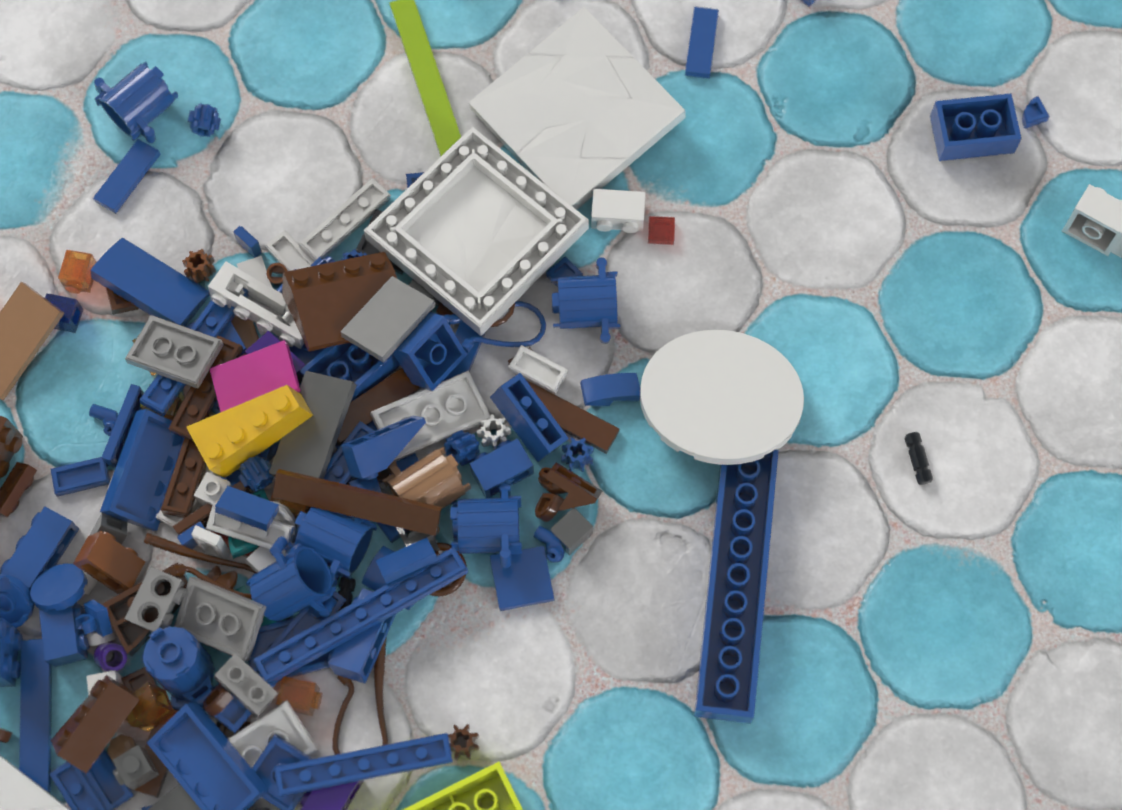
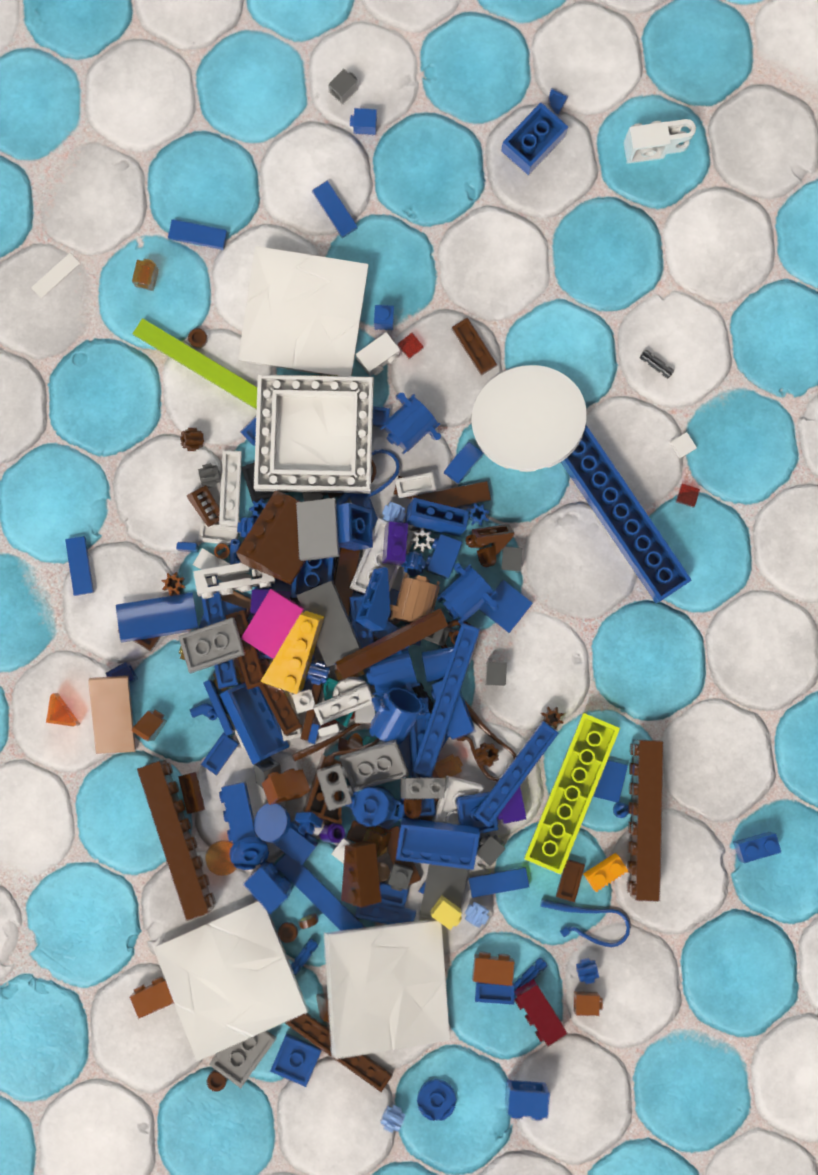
camera: 45 degrees left, 15 degrees up
clear orange brick [58,250,96,294] -> none
blue container [94,61,178,143] -> none
blue gear [188,103,221,137] -> none
blue tile [215,486,279,532] -> none
blue tile [376,537,438,584] -> none
blue arm [533,525,565,563] -> none
none -> dark orange slope [131,710,167,741]
none -> reddish brown gear [180,428,204,451]
none -> reddish brown slope [186,485,220,527]
none -> reddish brown tile [188,328,208,348]
none -> dark grey gear [198,463,221,488]
none -> blue brick [374,305,394,331]
none -> light blue gear [382,502,406,523]
none -> dark purple brick [382,521,408,566]
none -> reddish brown tile [451,318,497,376]
none -> reddish brown gear [475,742,499,767]
none -> dark grey panel [485,662,507,686]
none -> white tile [670,432,697,459]
none -> clear red tile [676,483,700,508]

